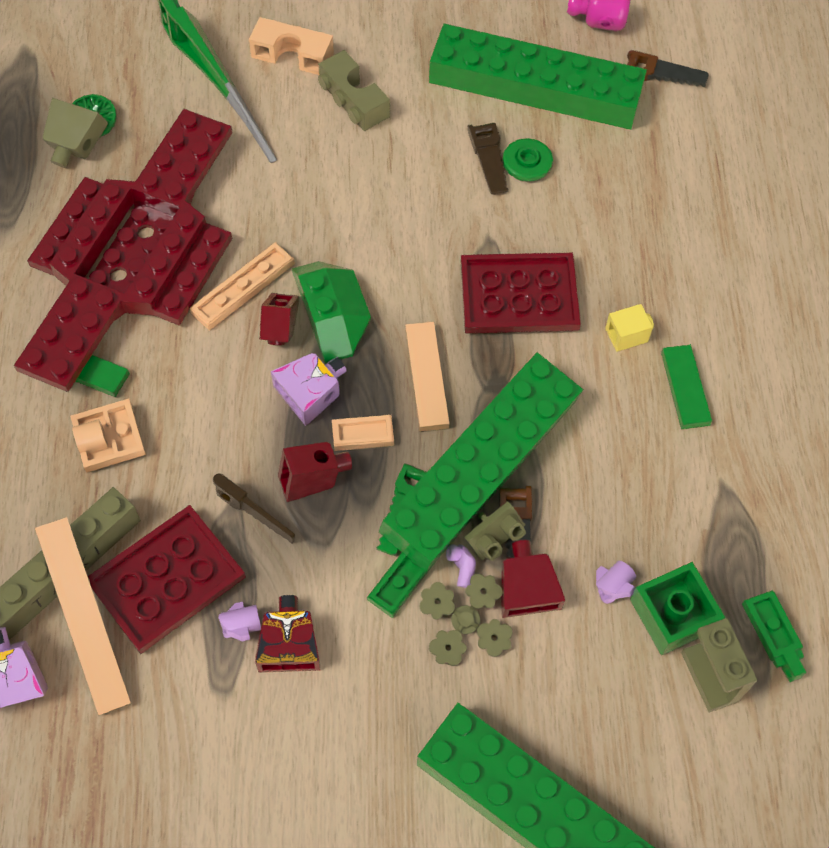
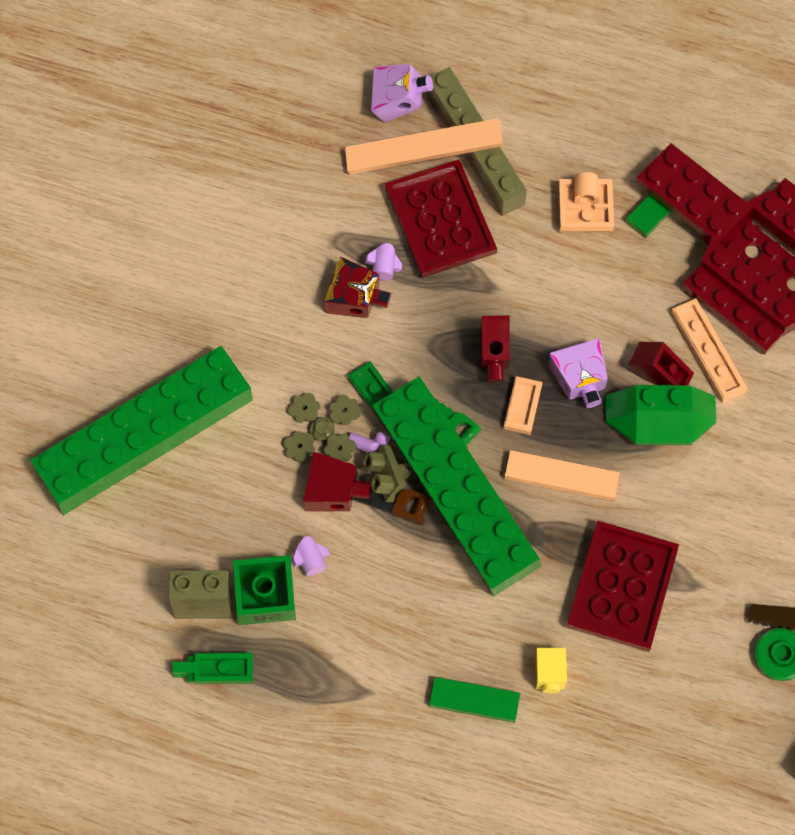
camera: 110 degrees right, 5 degrees up
dark brown piece [213,473,295,544] -> none

